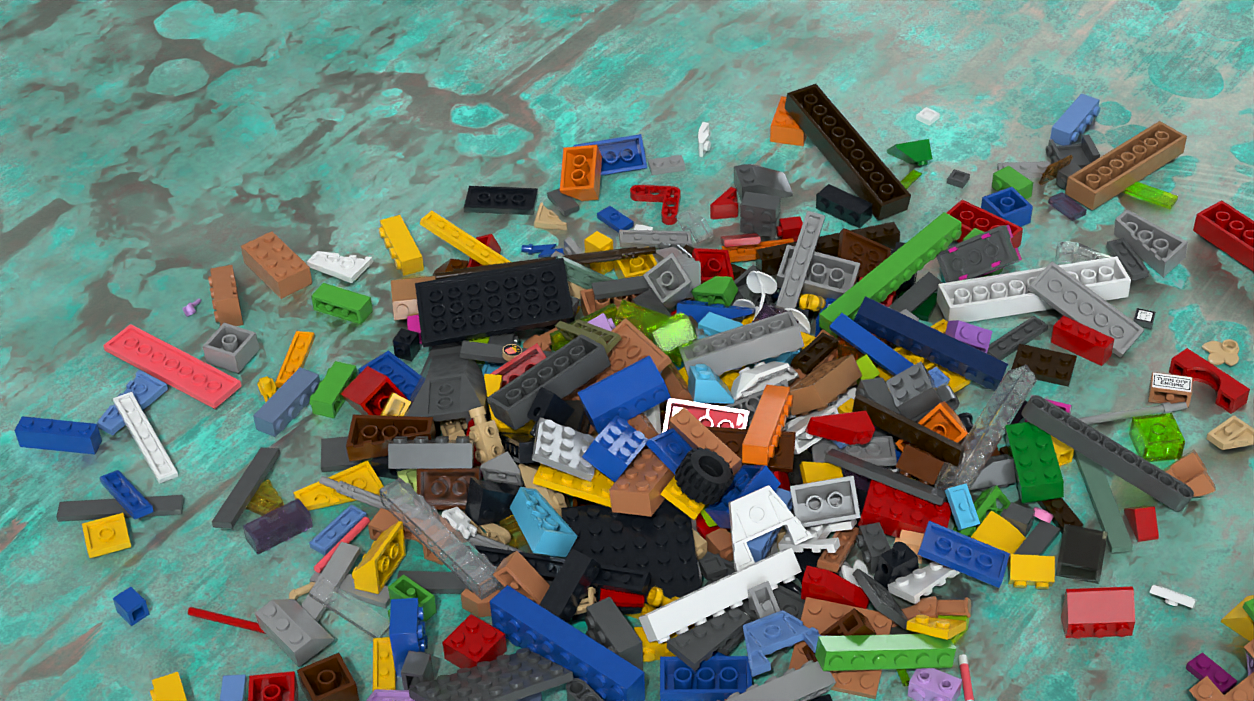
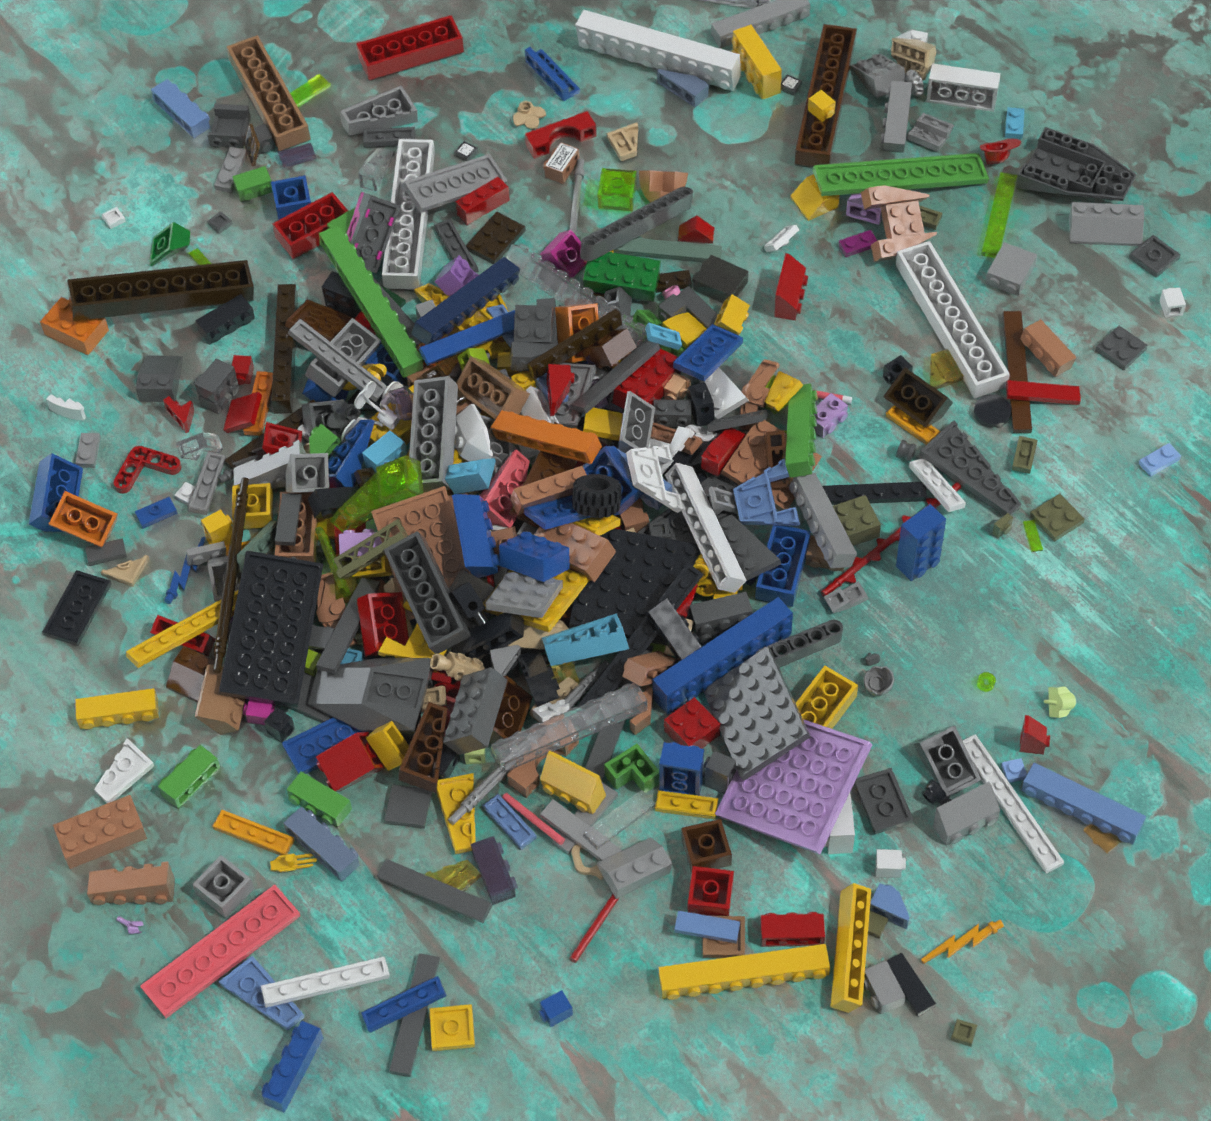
camera: 75 degrees left, 15 degrees up
tile [502,344,522,361] -> none

